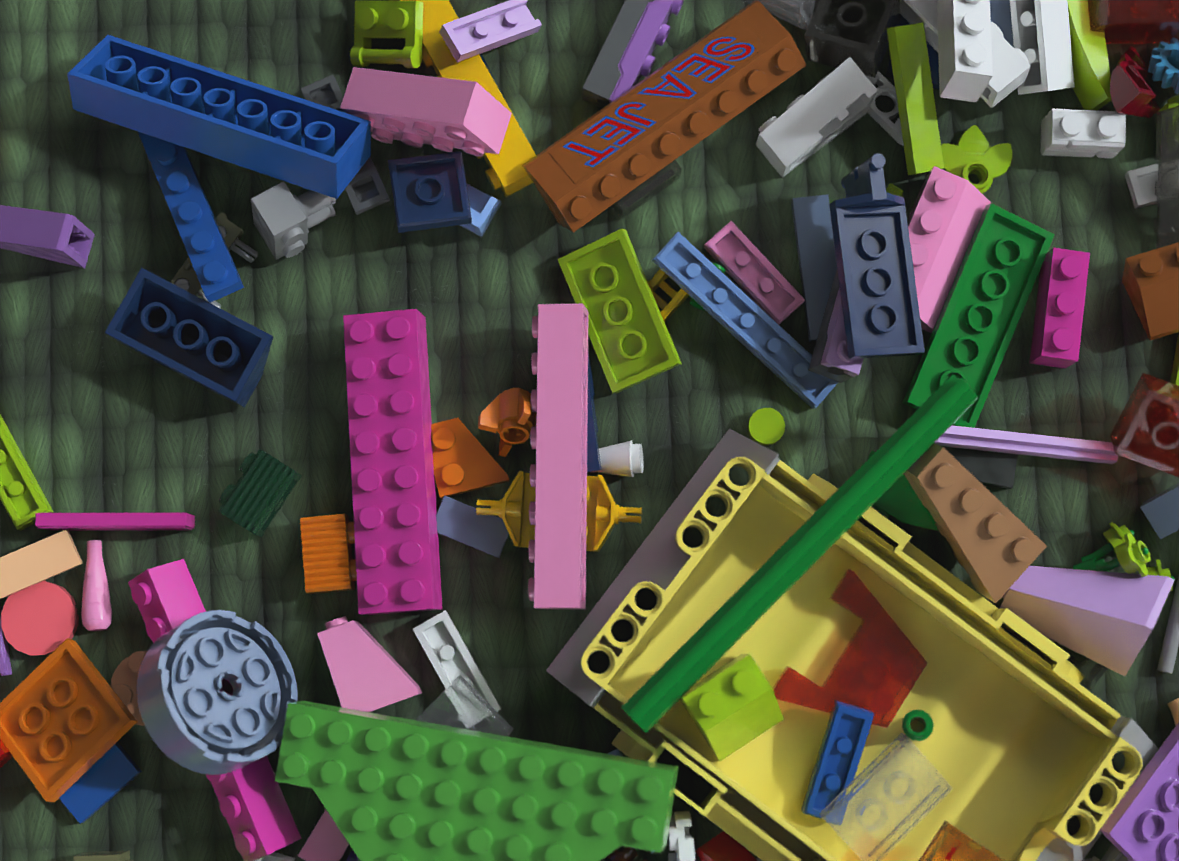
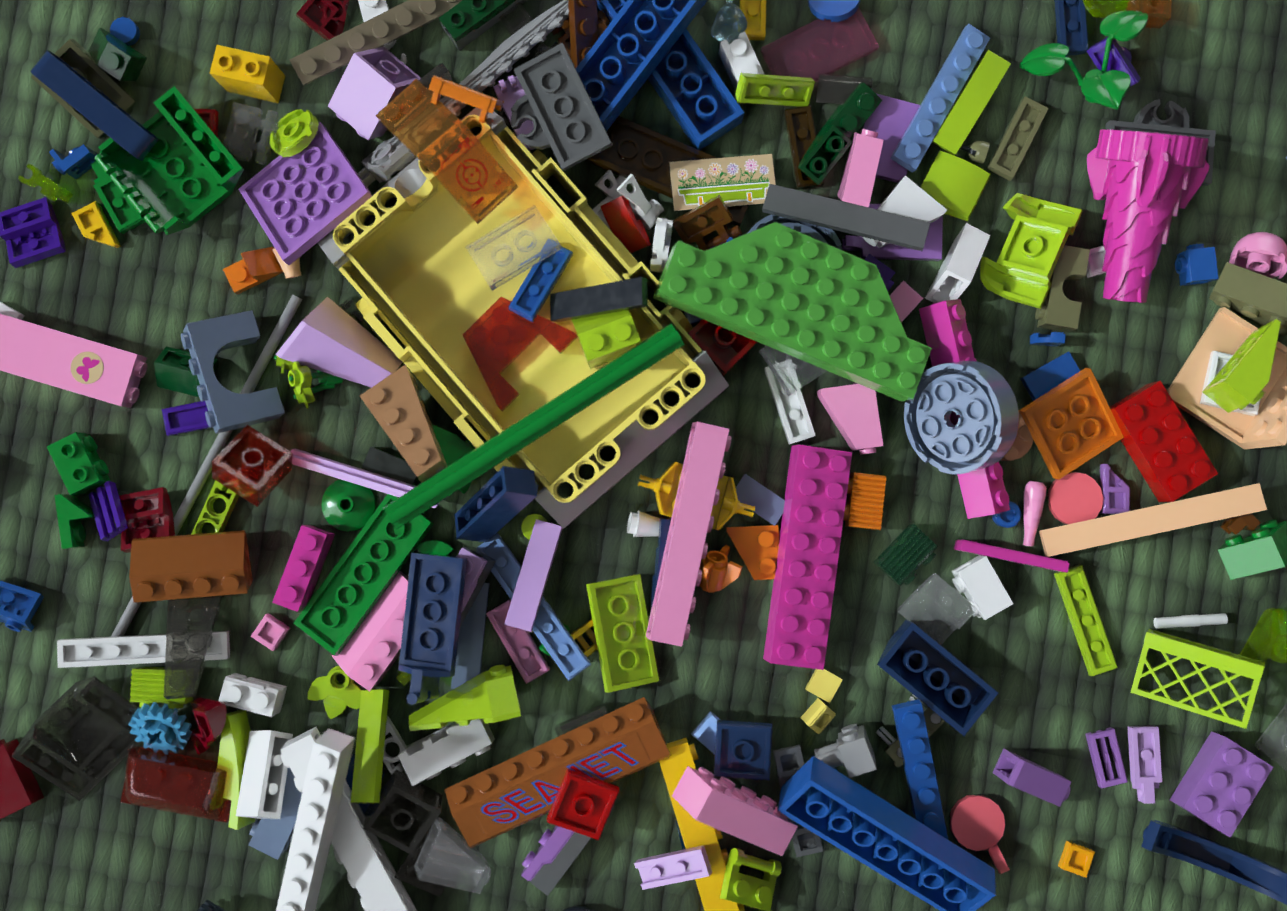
camera: 170 degrees left, 5 degrees up
green pin [902,709,934,741] -> none
none -> bright pink tile [251,613,290,651]
none -> green dish [322,479,376,531]
none -> lime wedge [409,665,521,731]
none -> green tile [417,540,454,556]
none -> dark blue brick [455,466,538,542]
none -> lavender tile [504,519,563,632]
none -> red tile [547,769,620,840]
none -> black tile [550,277,648,322]
none -> red slope [688,319,757,376]
none -> light yellow slope [800,698,836,734]
none -> light yellow tile [805,669,843,703]
none -> clear slope [897,573,977,645]
none -> coral tile [949,794,1005,851]
none -> white brick [952,555,1013,620]
none -> coral tile [988,844,1010,874]
none -> blue tile [992,501,1021,528]
none -> blue tile [1030,332,1065,347]

